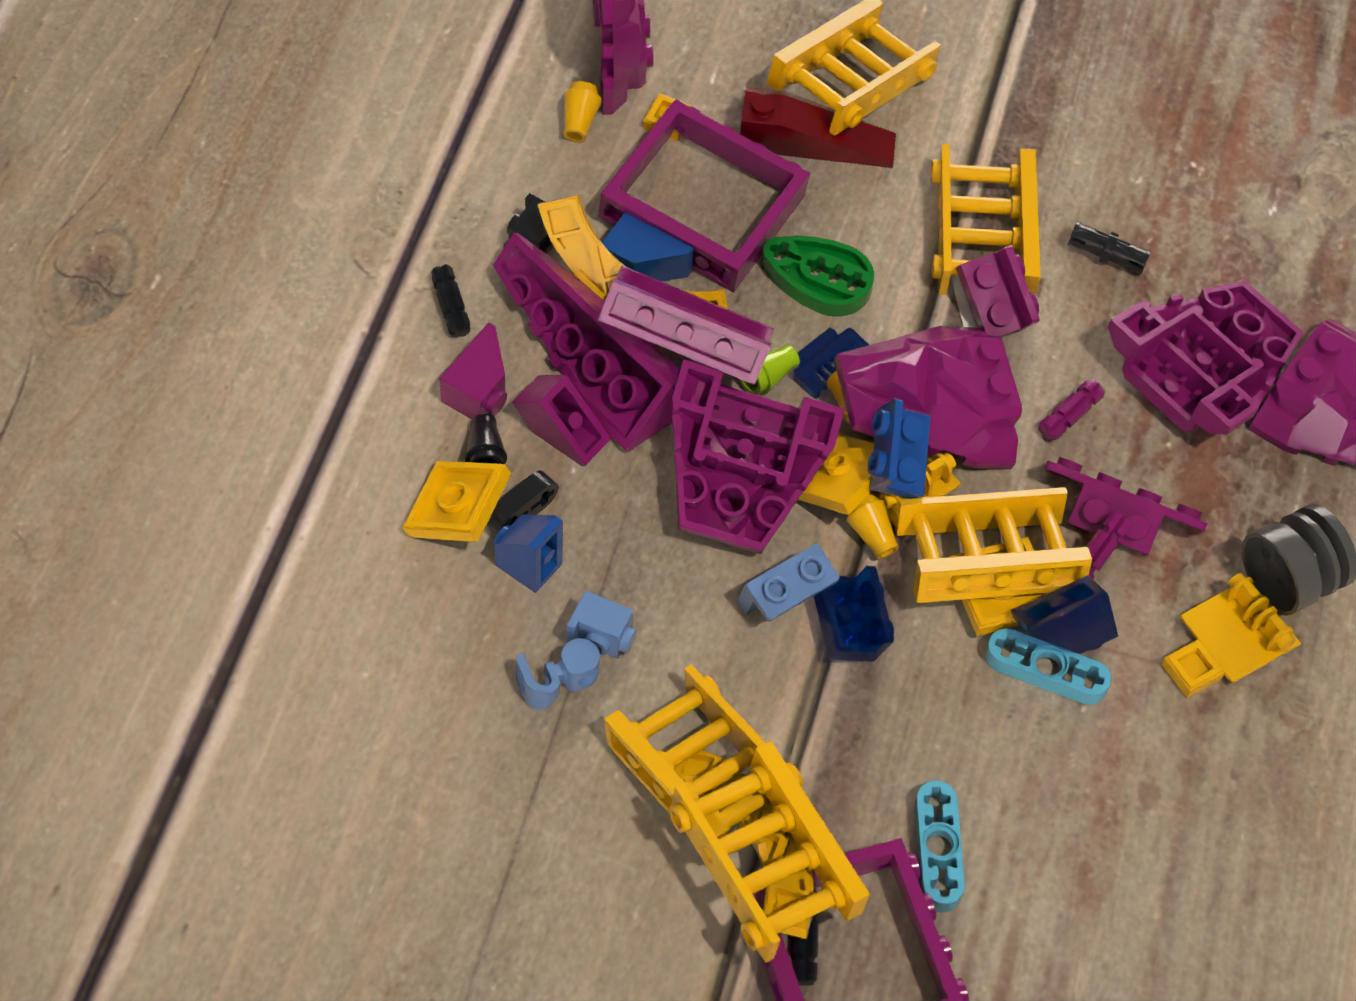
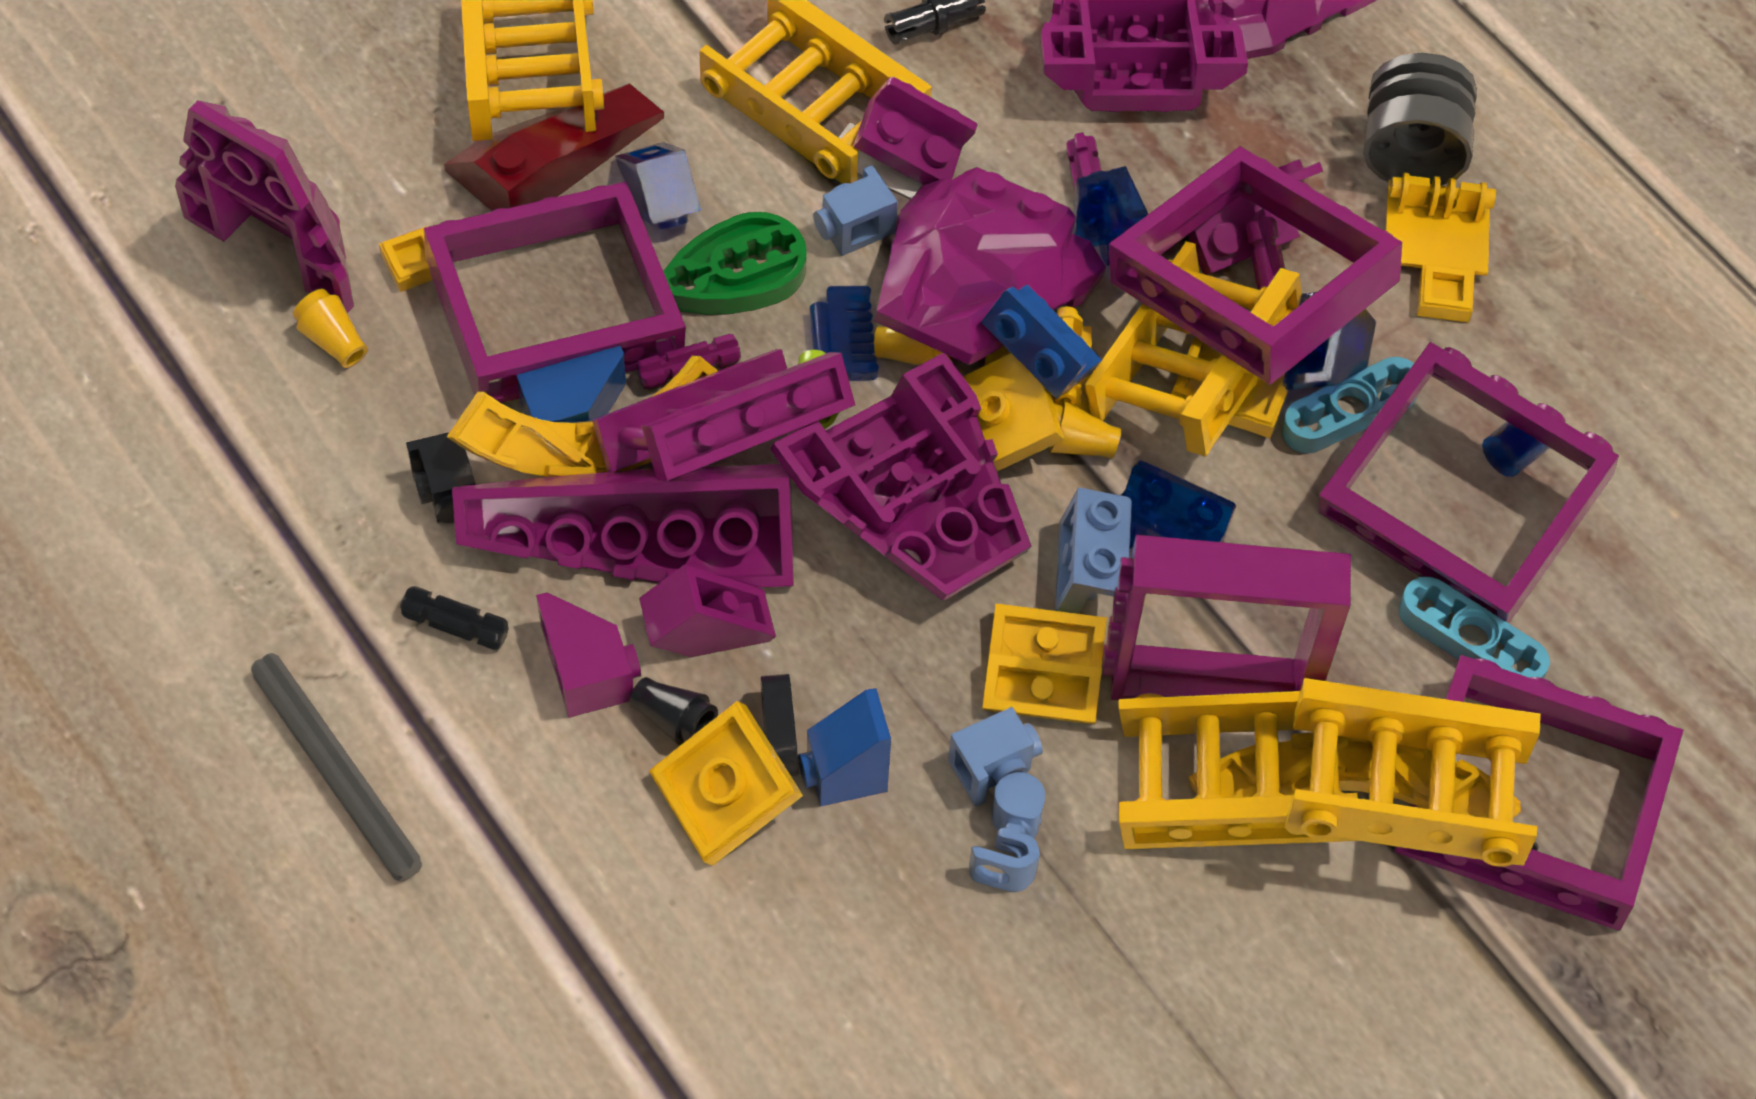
camera: 50 degrees left, 0 degrees up
none -> dark grey axle [251,653,422,882]
none -> clear blue slope [615,142,701,229]
none -> magenta axle [637,334,741,390]
none -> medium blue brick [813,165,898,256]
none -> yellow slope [982,603,1107,725]
none -> clear blue bracket [1072,166,1148,266]
none -> magenta window [1102,535,1351,701]
none -> magenta window [1109,146,1402,385]
none -> magenta window [1319,341,1619,623]
none -> clear blue piece [1482,421,1550,477]

